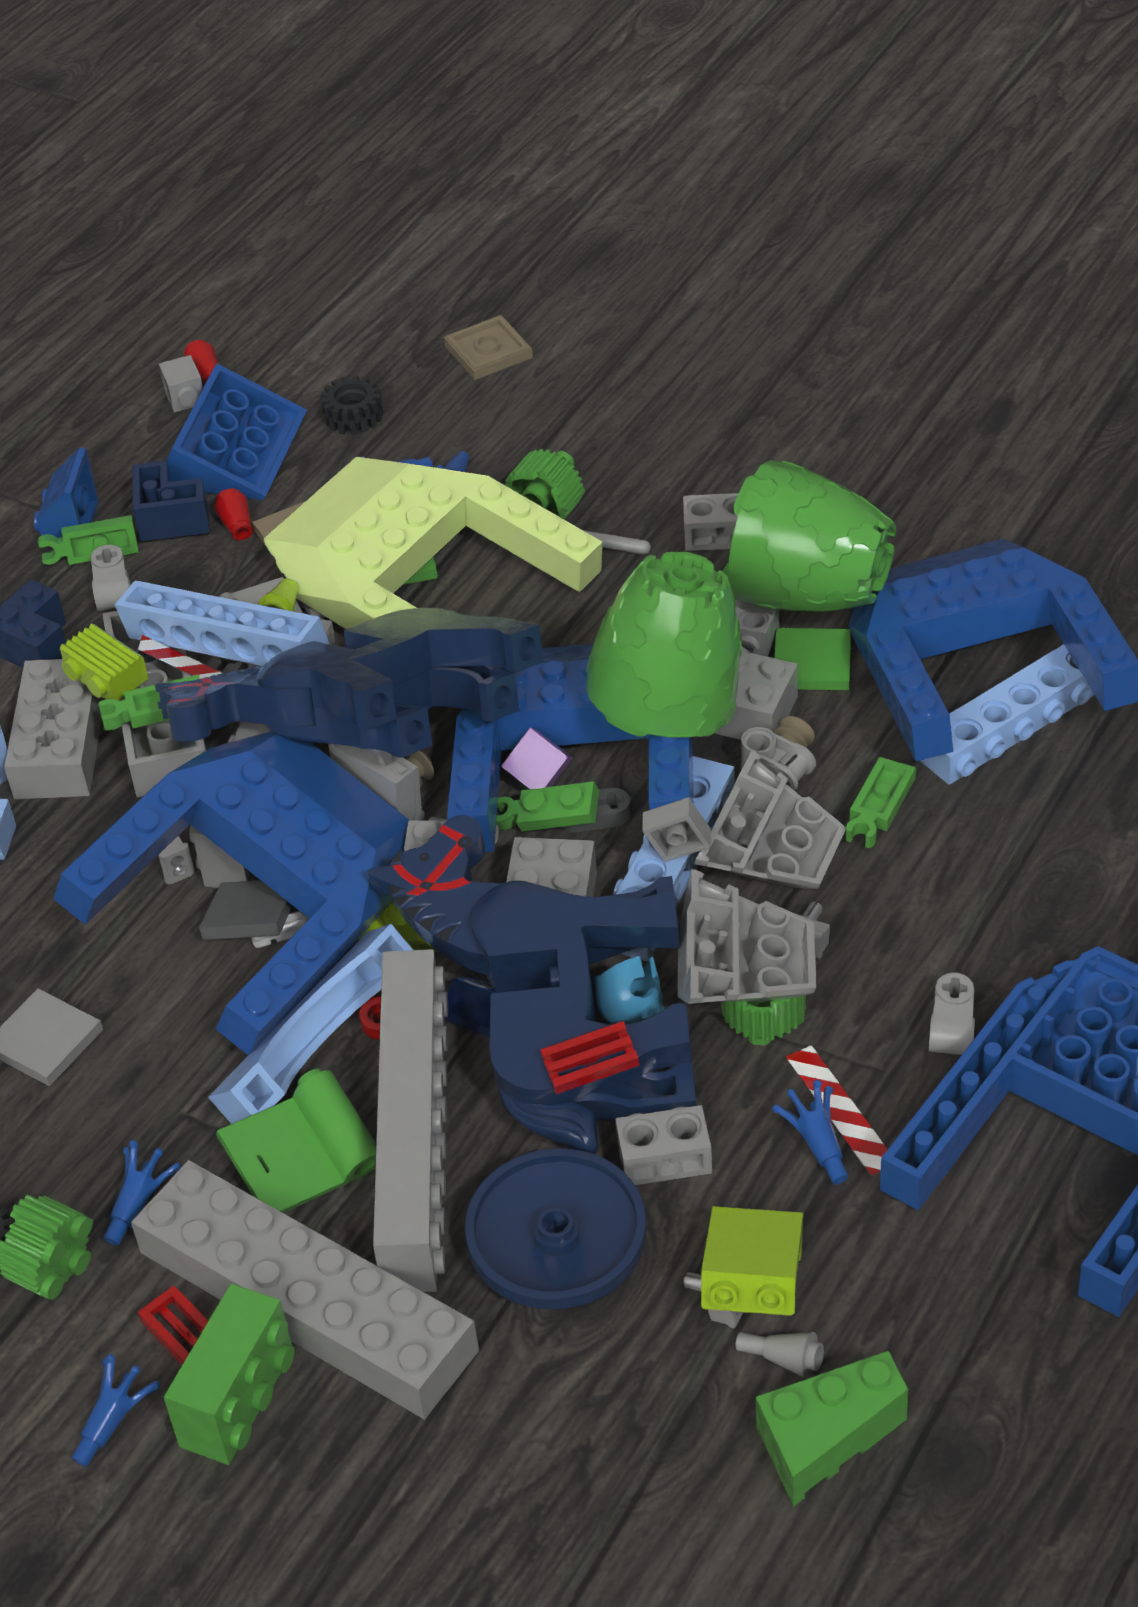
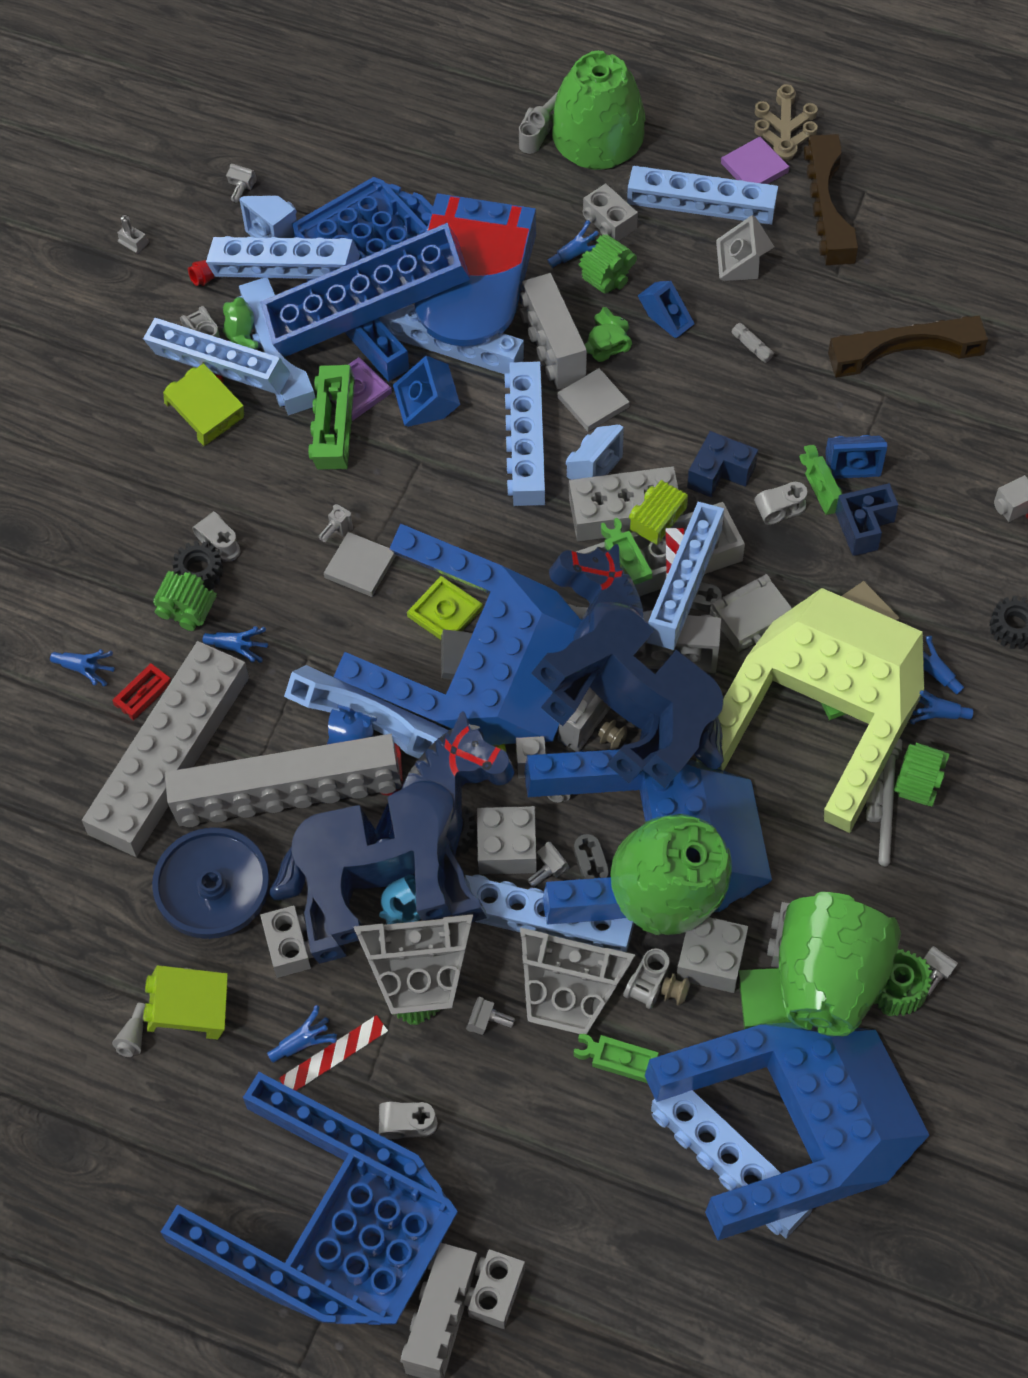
camera: 80 degrees right, 15 degrees up
bright green brick [164,1283,295,1465] -> none
blue slope [167,363,307,501] -> none
red cone [214,488,253,541] -> none
bright green door [216,1068,377,1213] -> none
lime cone [258,579,299,612] -> none
bright green plate [496,781,600,832] -> none
piece [502,727,573,789] -> none
red tile [540,1021,639,1094] -> none
light grey piece [642,797,711,862] -> none
light grey brick [683,493,739,551] -> none
bright green wedge [756,1351,908,1507] -> none
none -> blue helmet [327,705,377,745]
none -> lime tile [407,576,483,640]
none -> light grey piece [528,842,570,887]

